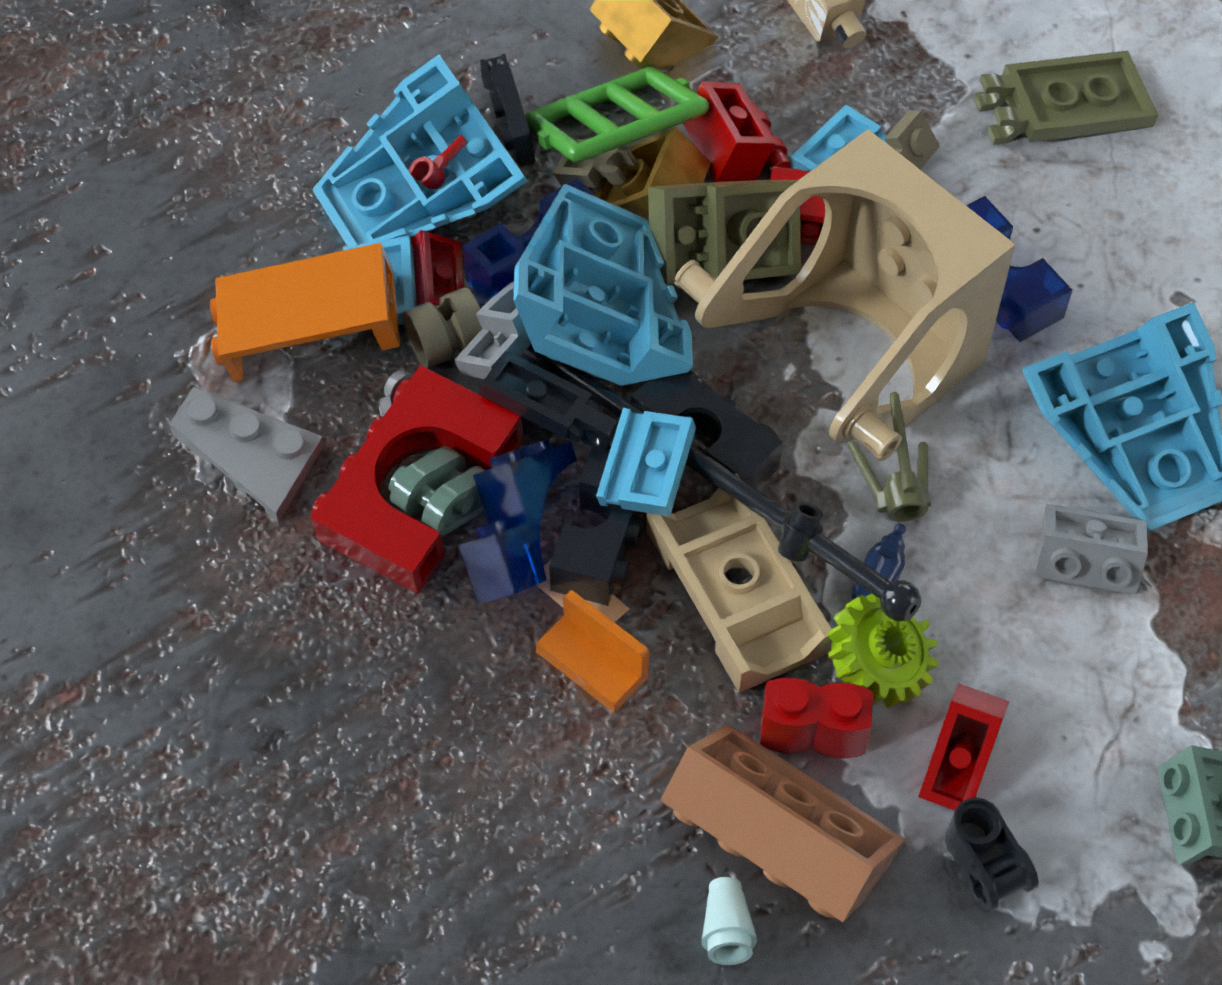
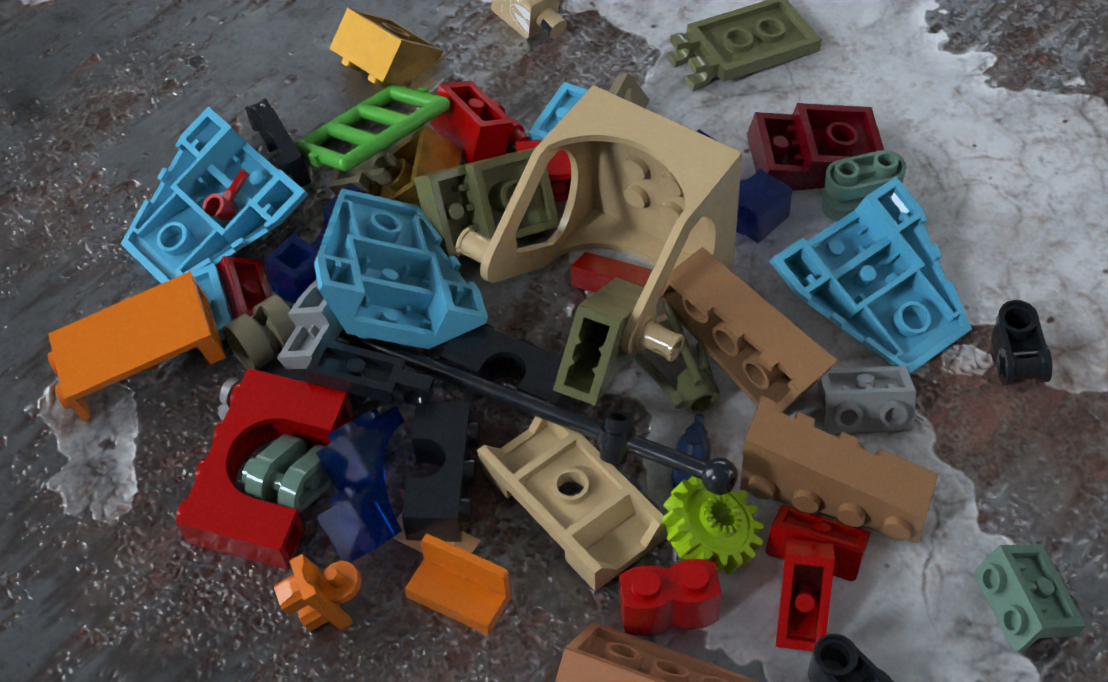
camera: 10 degrees left, 5 degrees down
light grey wing [169,387,324,523] -> none
medium azure plate [596,408,696,516] -> none
none -> orange hips [274,554,362,631]
none -> olive slope [553,277,644,405]
none -> red slope [571,252,652,292]
none -> medium nougat wedge [659,247,838,413]
none -> medium nougat wedge [740,395,938,543]
none -> dark red slope [747,103,884,192]
none -> red slope [765,505,871,581]
none -> sand green brick [821,150,906,221]

